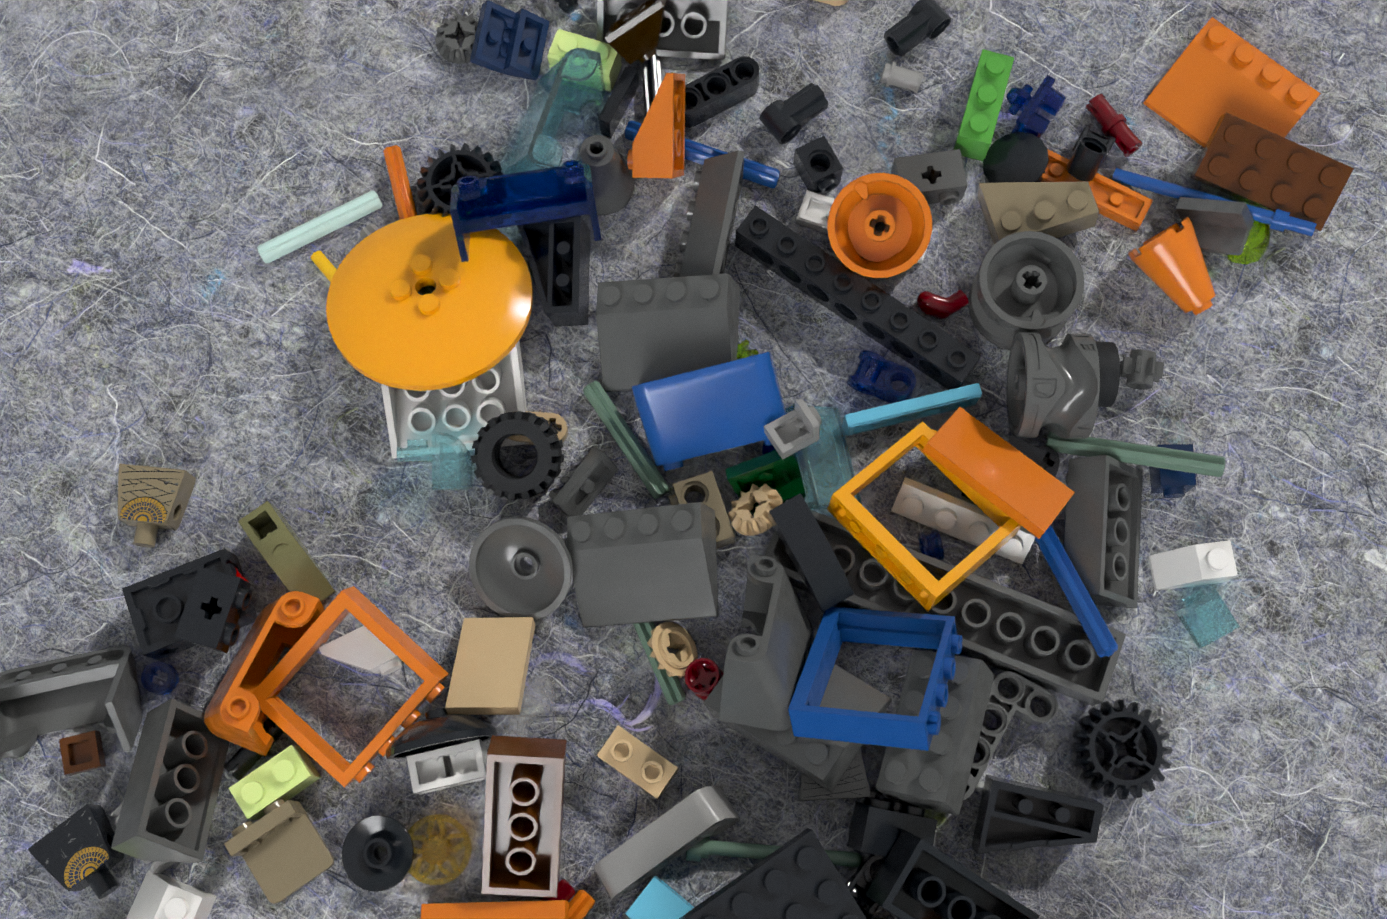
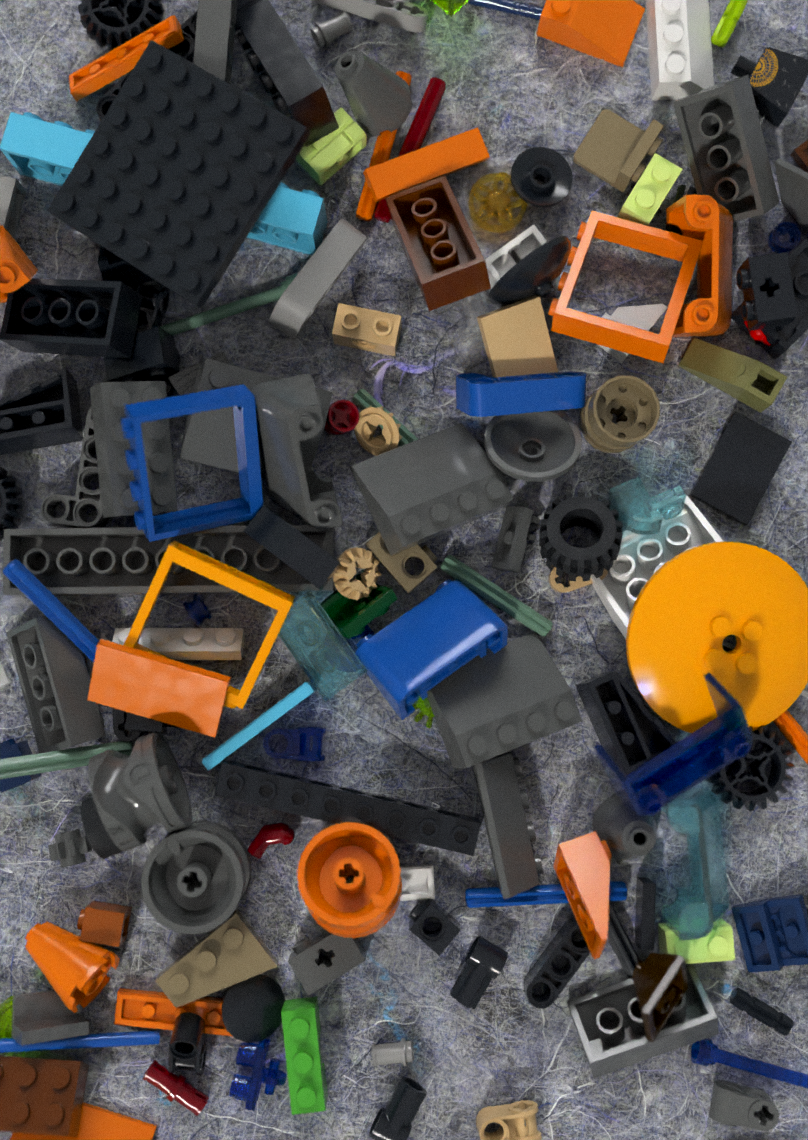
camera: 155 degrees right, 10 degrees up
light grey bracket [764,398,822,460] -> none
none -> dark orange brick [77,900,132,947]
none -> blue beam [456,371,586,417]
none -> dark tan wheel [579,375,660,453]
none -> black tile [689,412,792,526]

